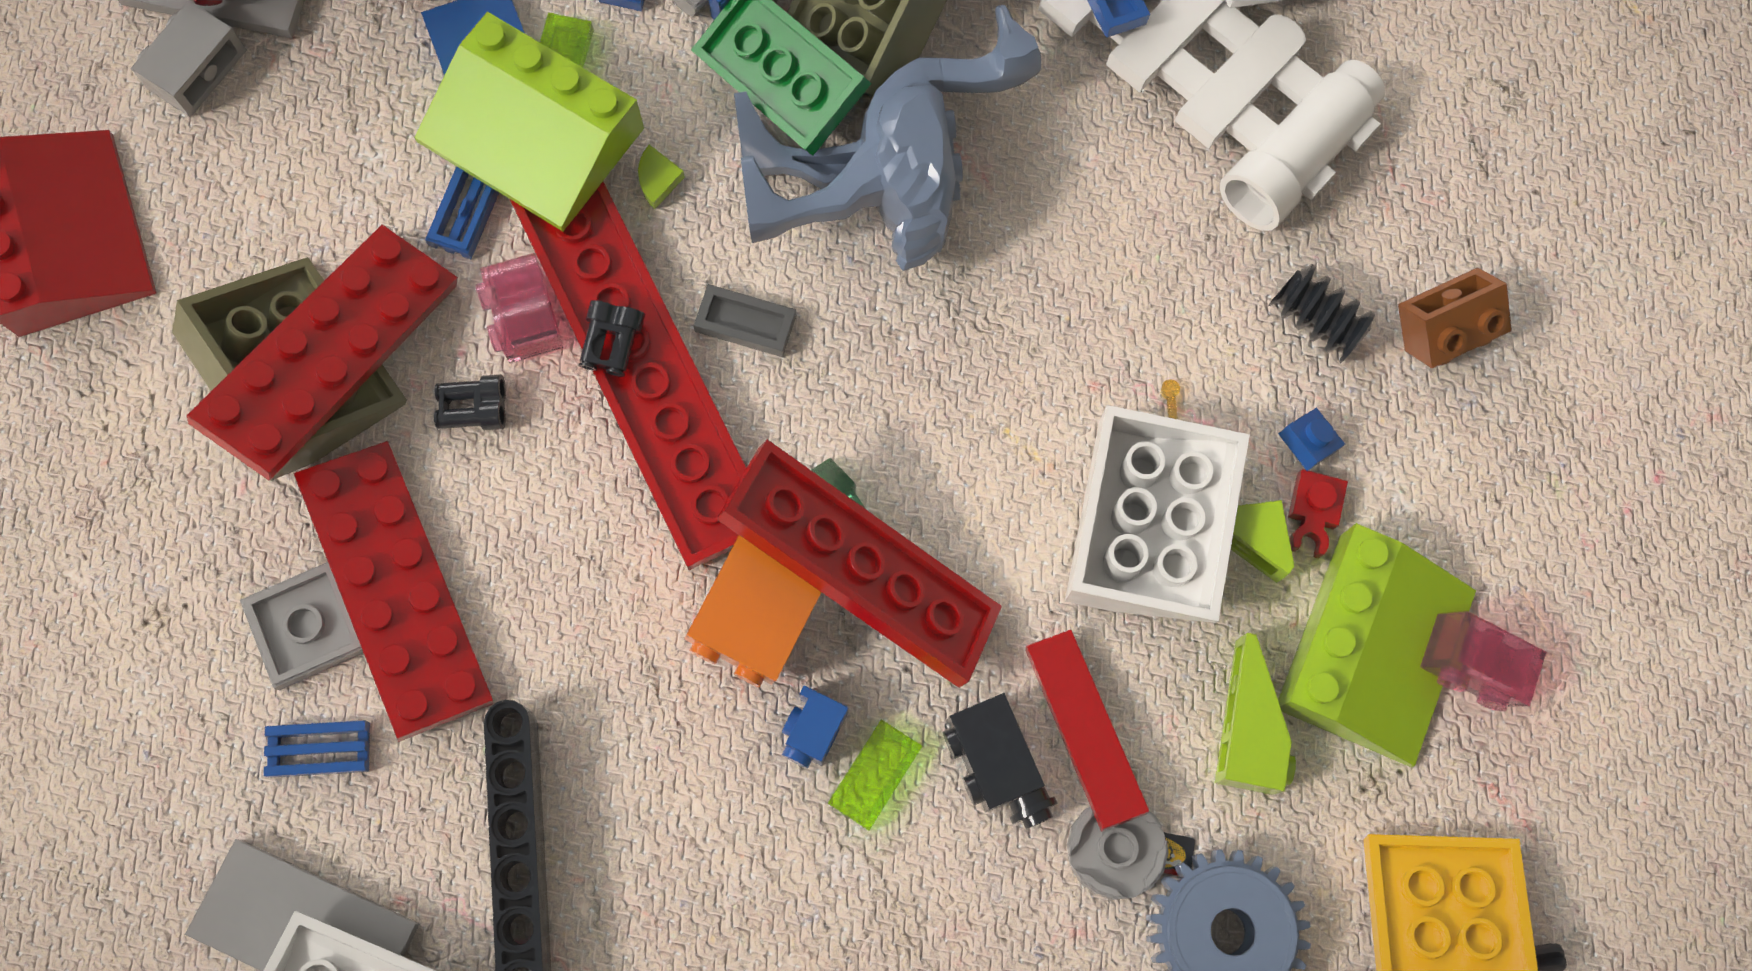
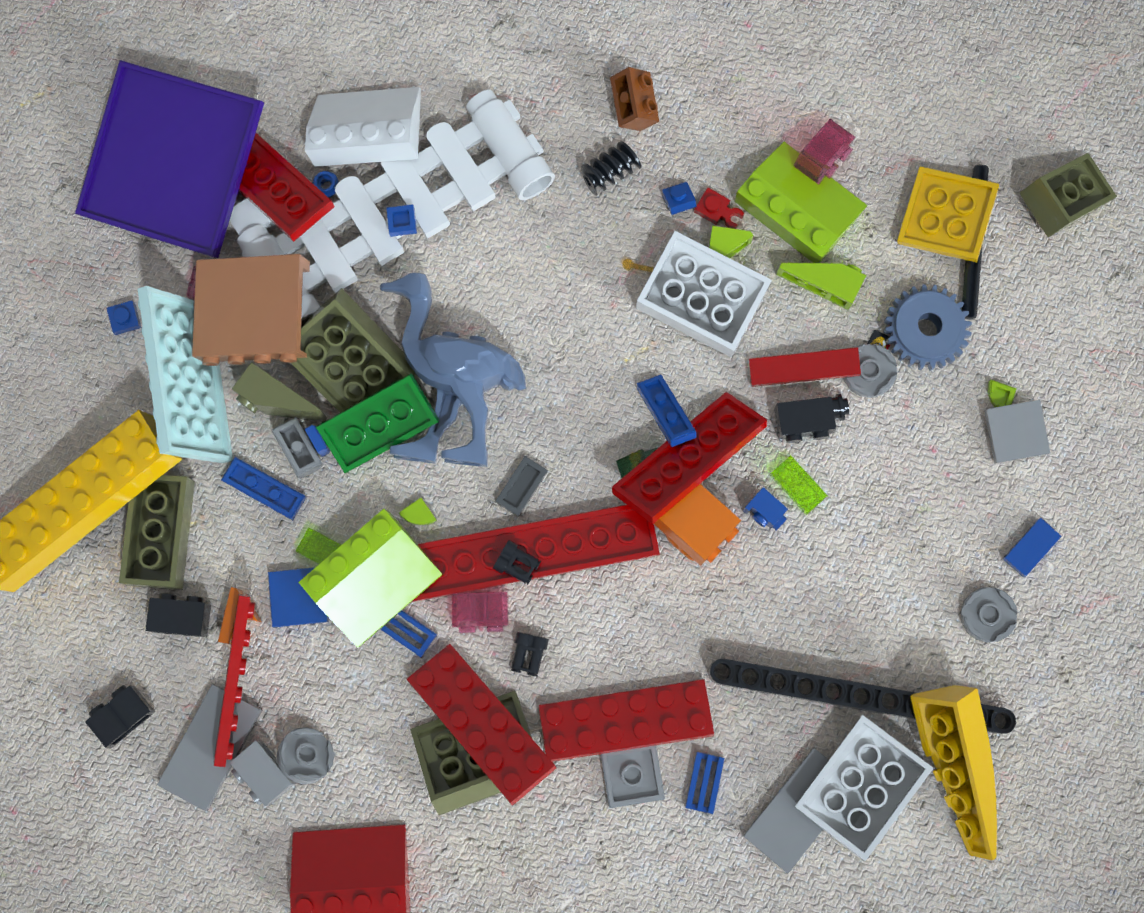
camera: 65 degrees left, 5 degrees up
none -> light grey tile [277,727,334,785]
none -> blue tile [637,375,696,447]

